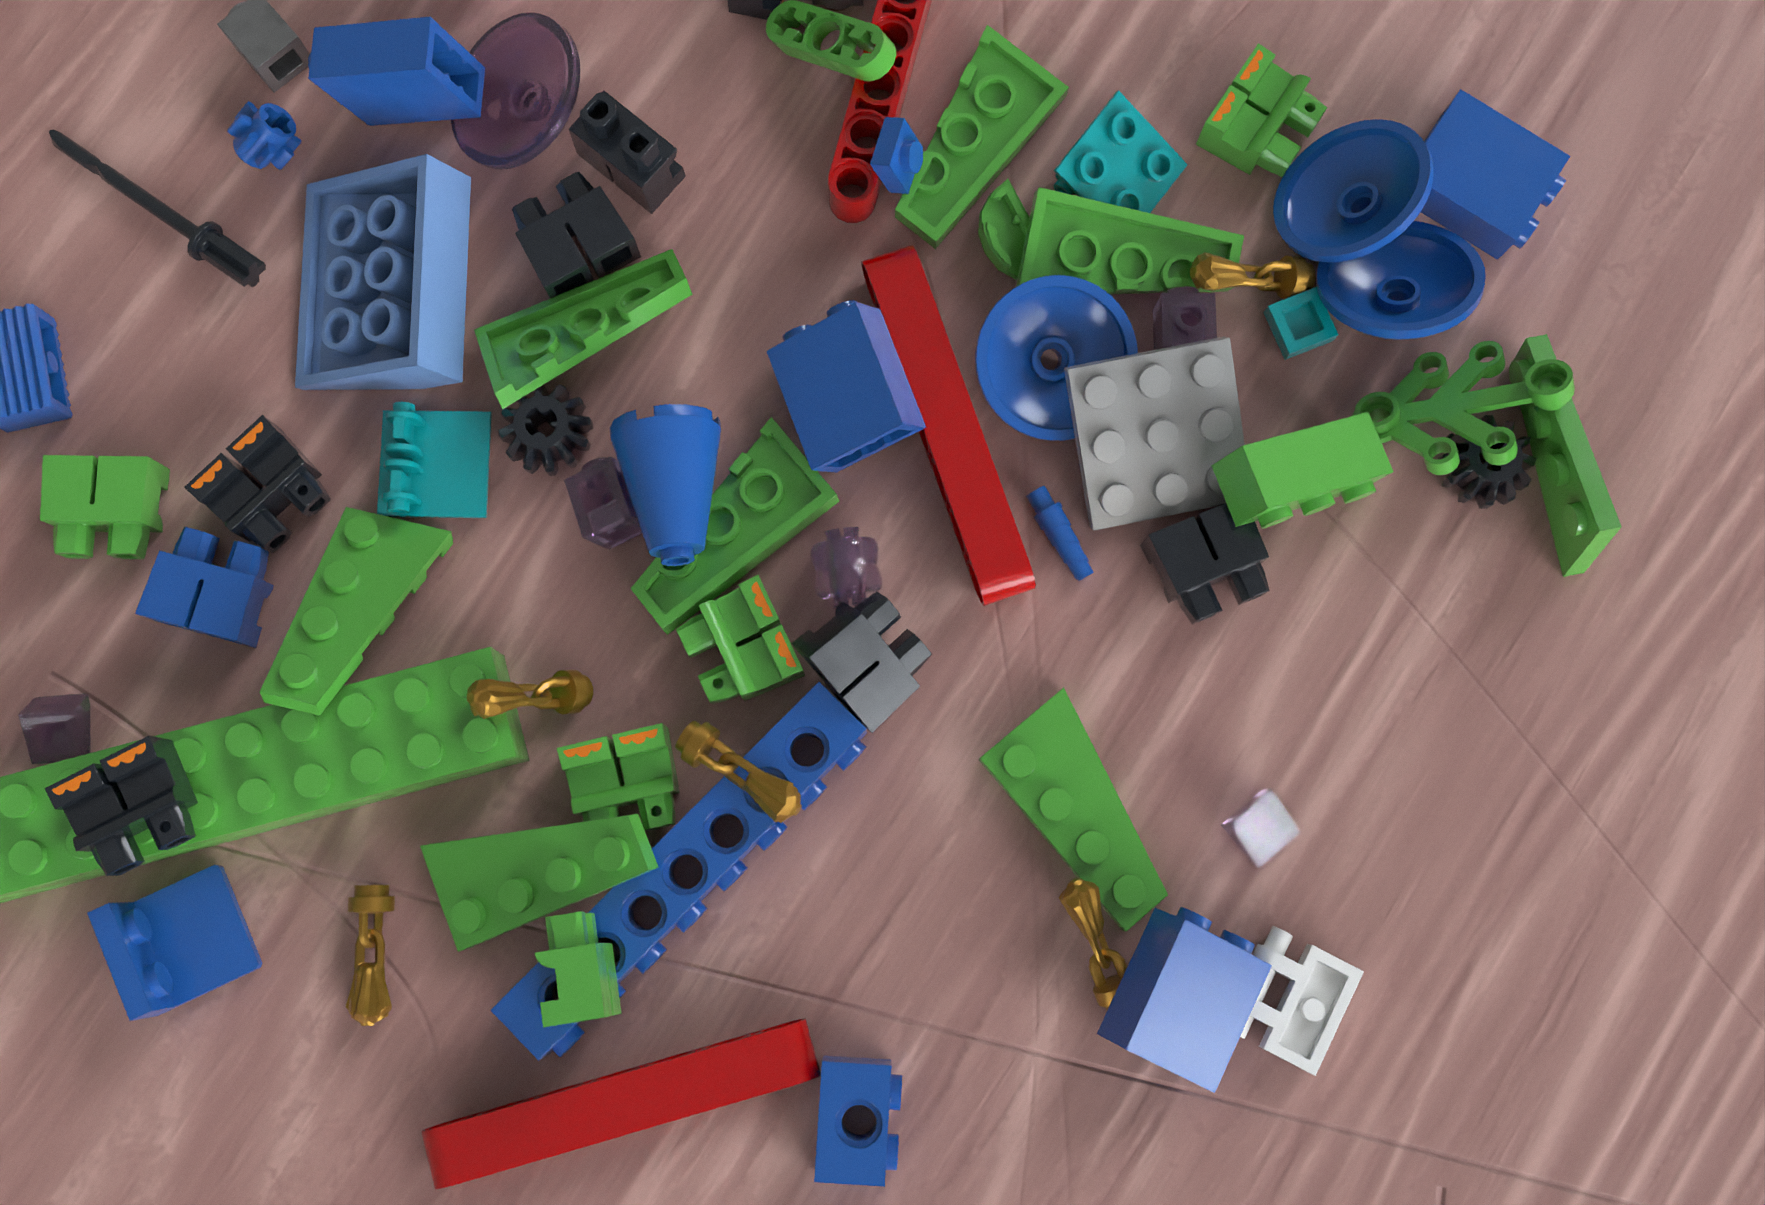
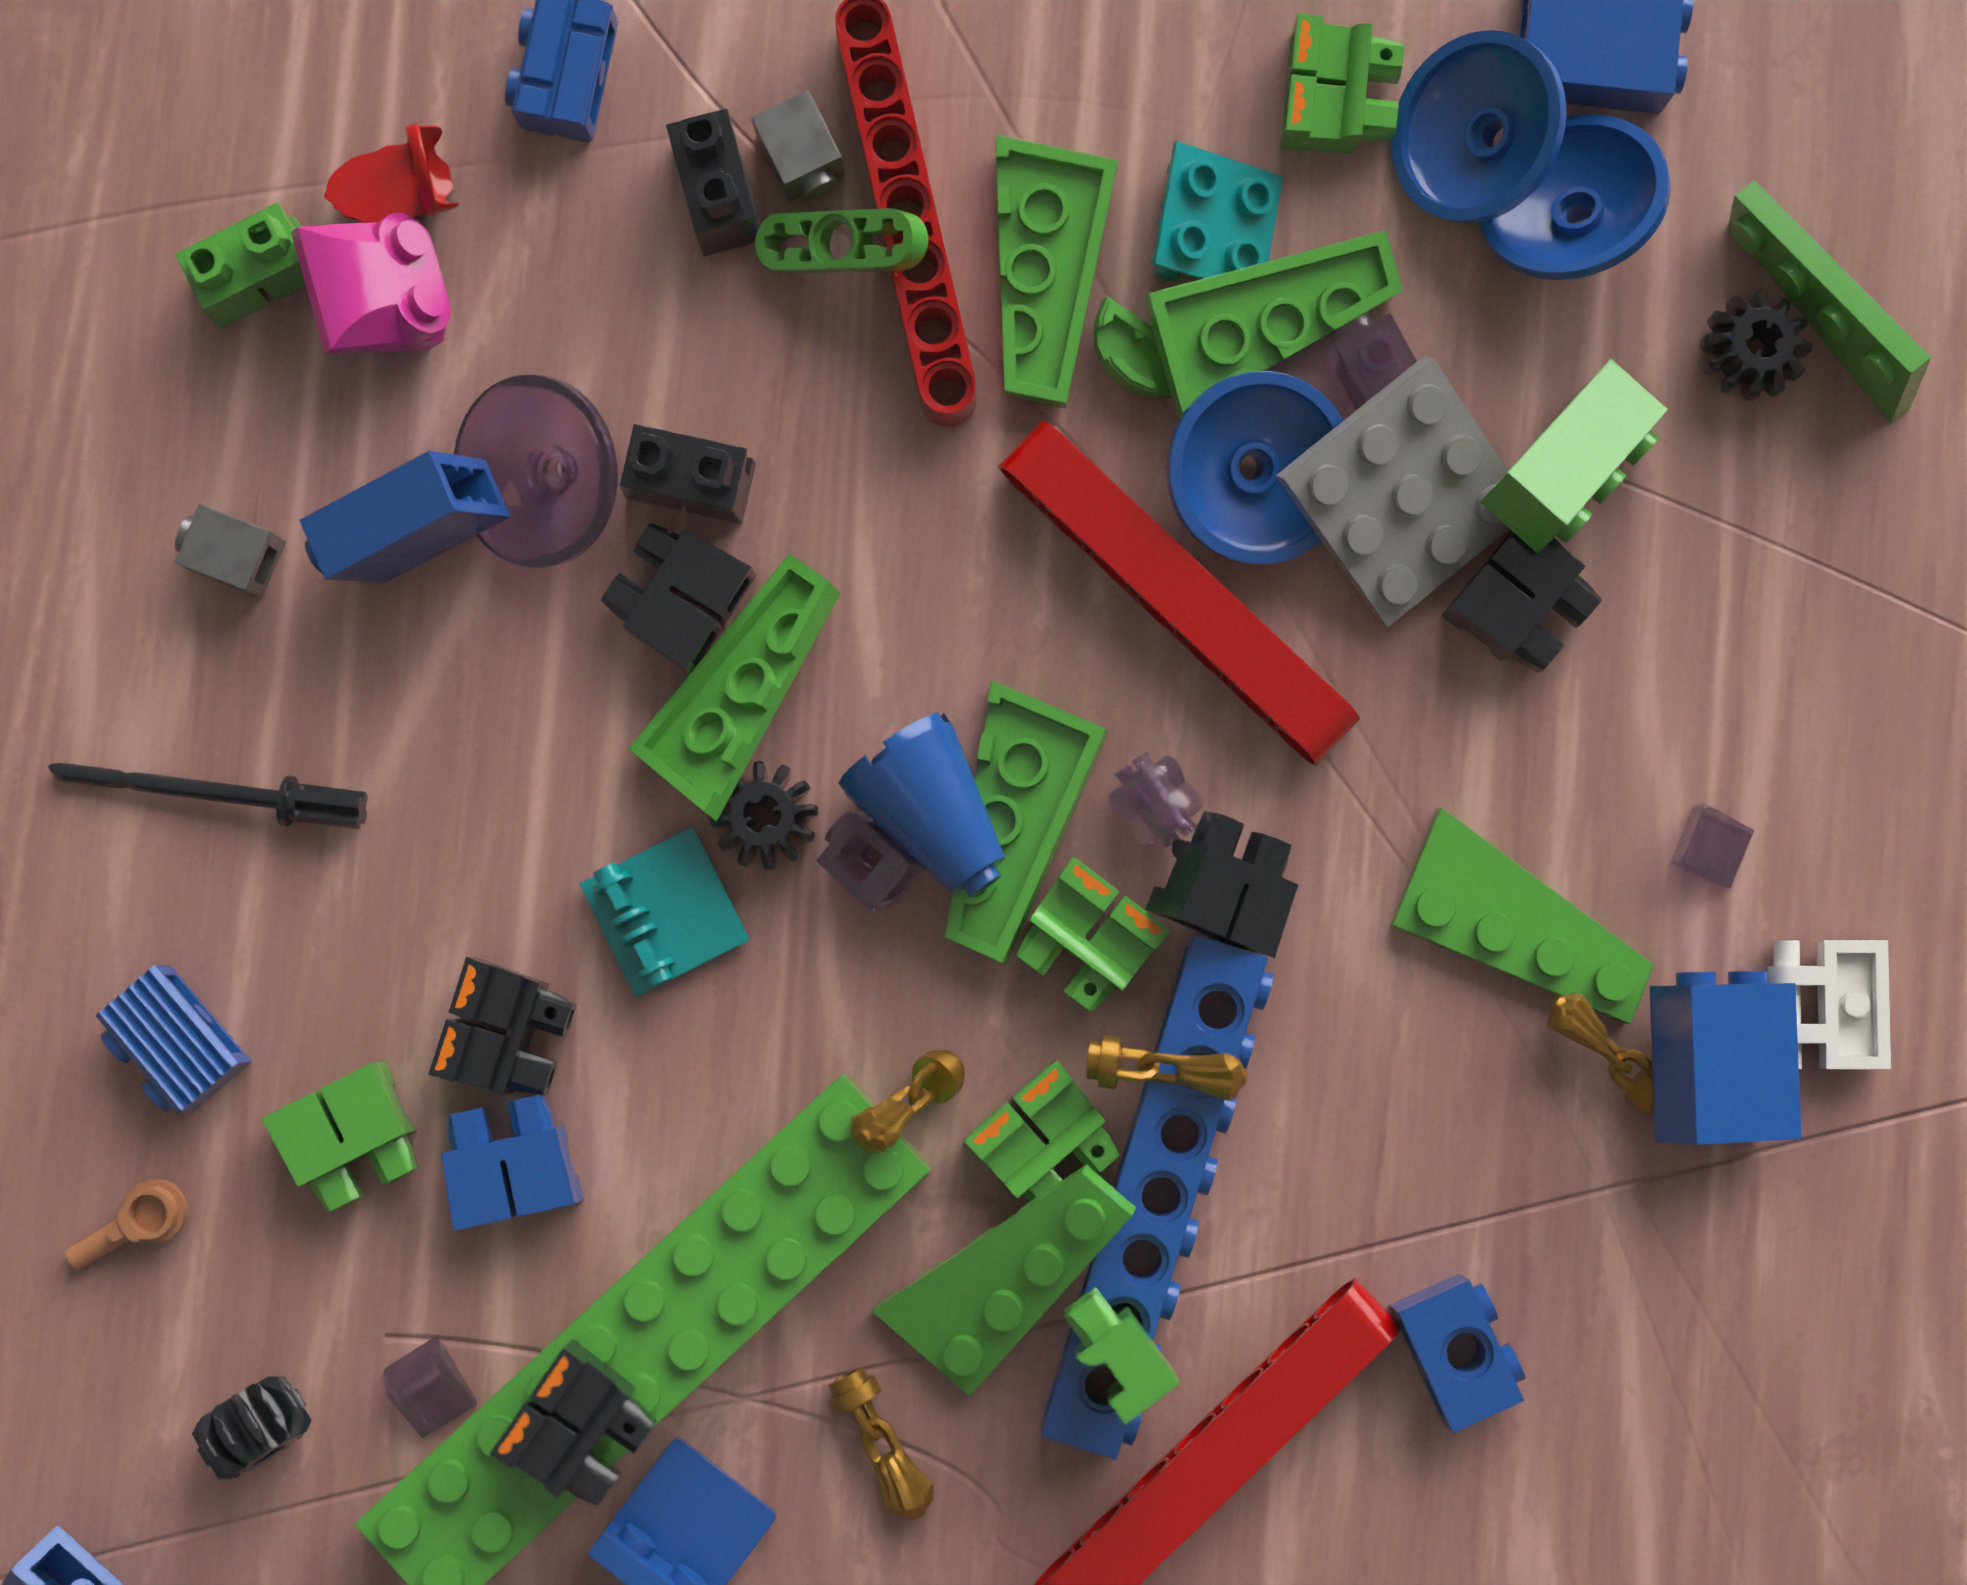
camera: 25 degrees left, 5 degrees up
blue gear [227,101,301,170] -> none
bright green wing [260,507,454,716] -> none
medium blue slope [295,154,471,390] -> none
blue brick [766,300,926,473] -> none
blue plate [870,117,923,194] -> none
blue animal [1026,485,1094,581] -> none
pearl gold piece [1190,252,1315,299] -> none
teal plate [1263,287,1339,360] -> none
bright green plant [1352,341,1575,475] -> none

